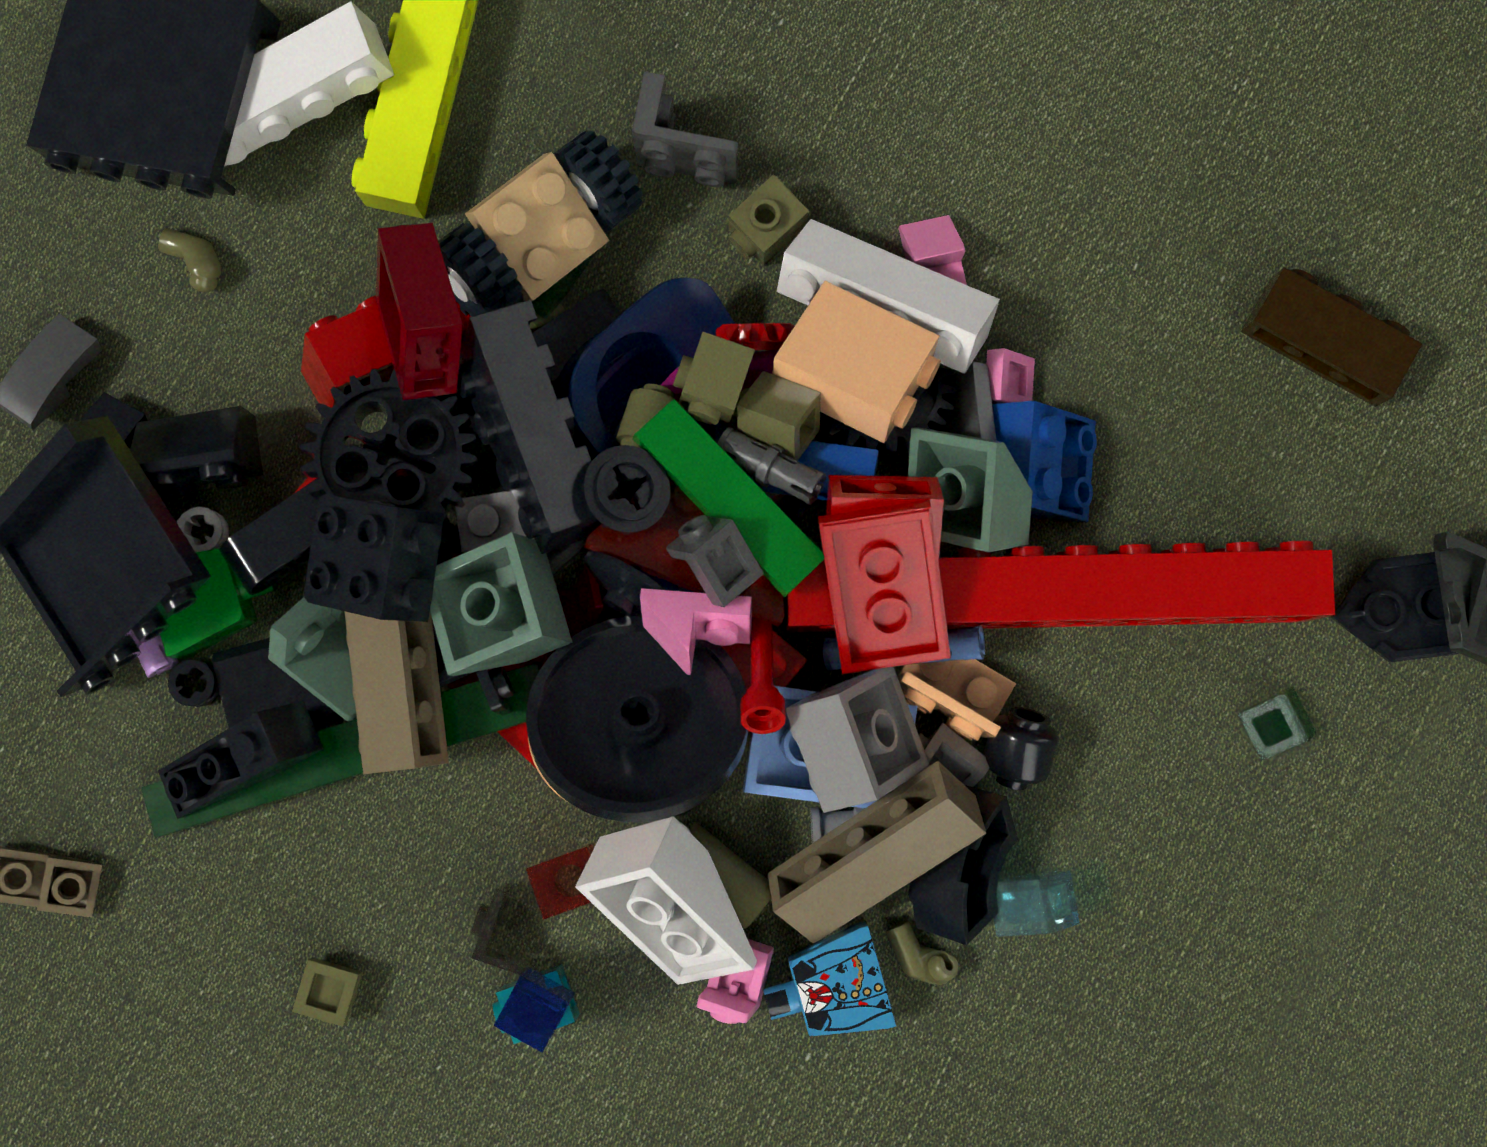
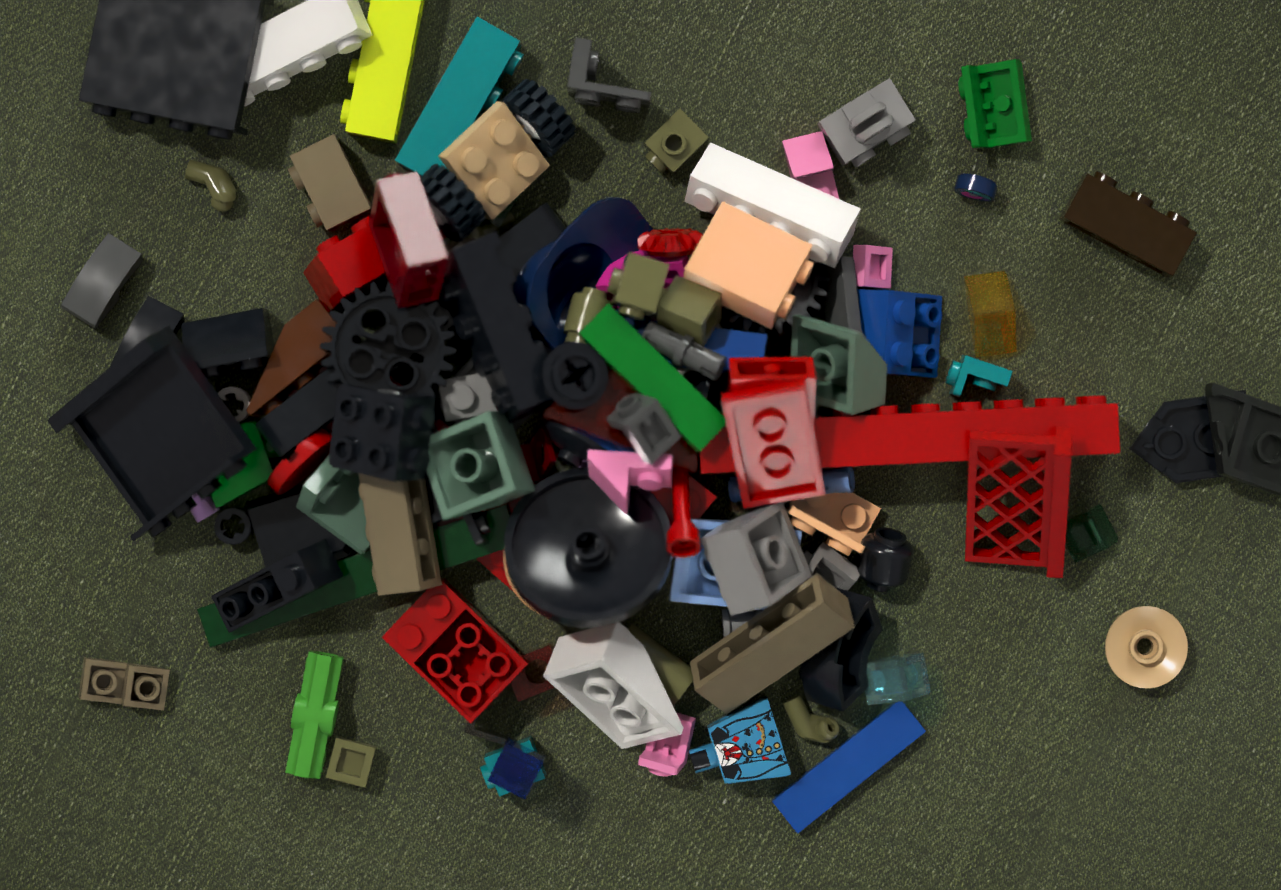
camera: 10 degrees left, 5 degrees up
none -> reddish brown slope [246,299,354,418]
none -> red tile [268,428,332,496]
none -> bright green piece [285,650,344,779]
none -> dark tan brick [288,134,372,232]
none -> red slope [381,577,528,724]
none -> teal brick [395,16,524,176]
none -> blue tile [772,698,926,834]
none -> light grey brick [817,78,916,168]
none -> teal bracket [945,355,1013,397]
none -> dark blue tile [954,174,997,202]
none -> green bracket [958,59,1032,149]
none -> clear yellow slope [964,271,1016,358]
none -> red fence [965,426,1073,578]
none -> tan dish [1105,606,1188,689]

